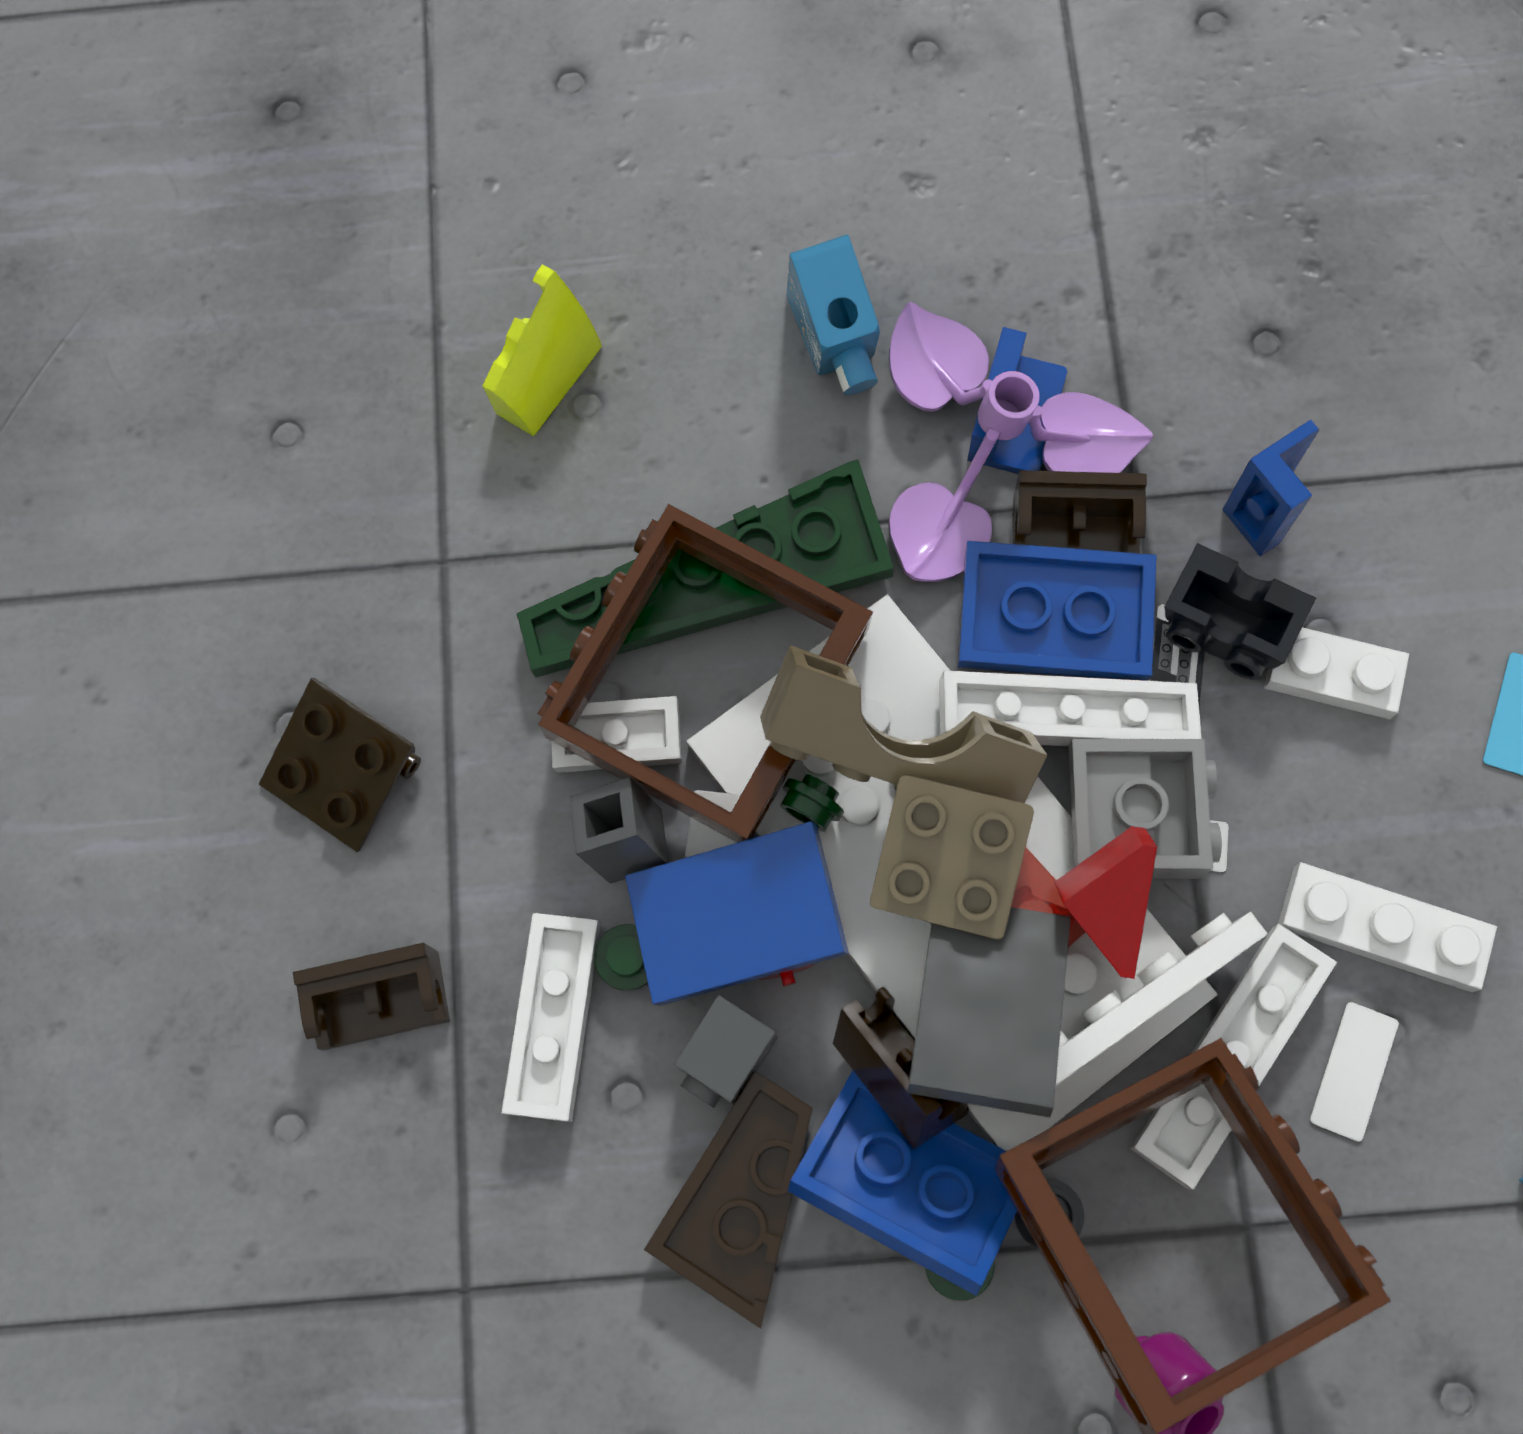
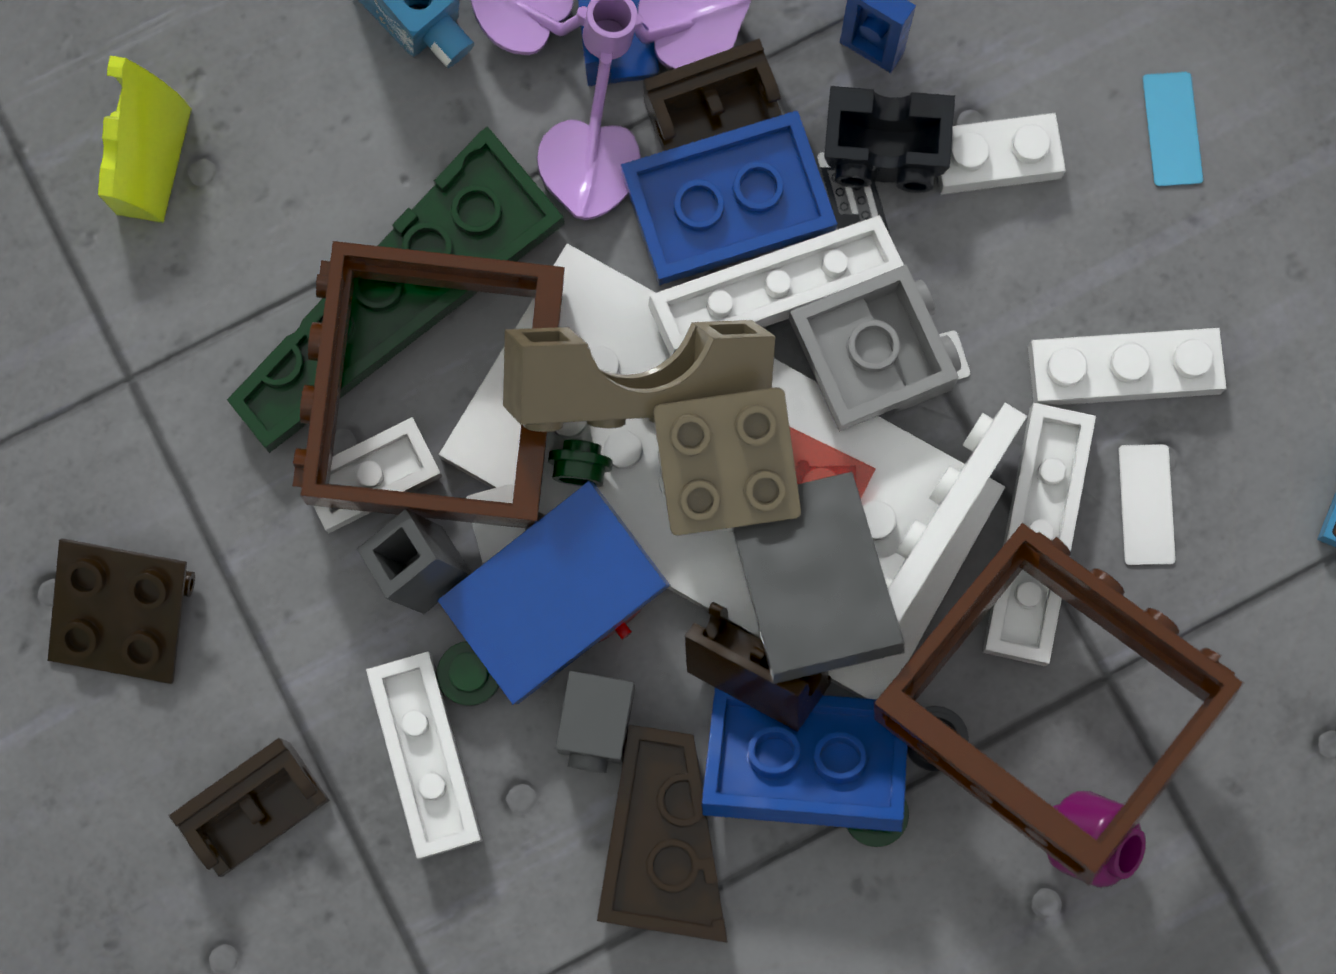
camera: 30 degrees left, 5 degrees up
red slope [1054,826,1157,979] -> none

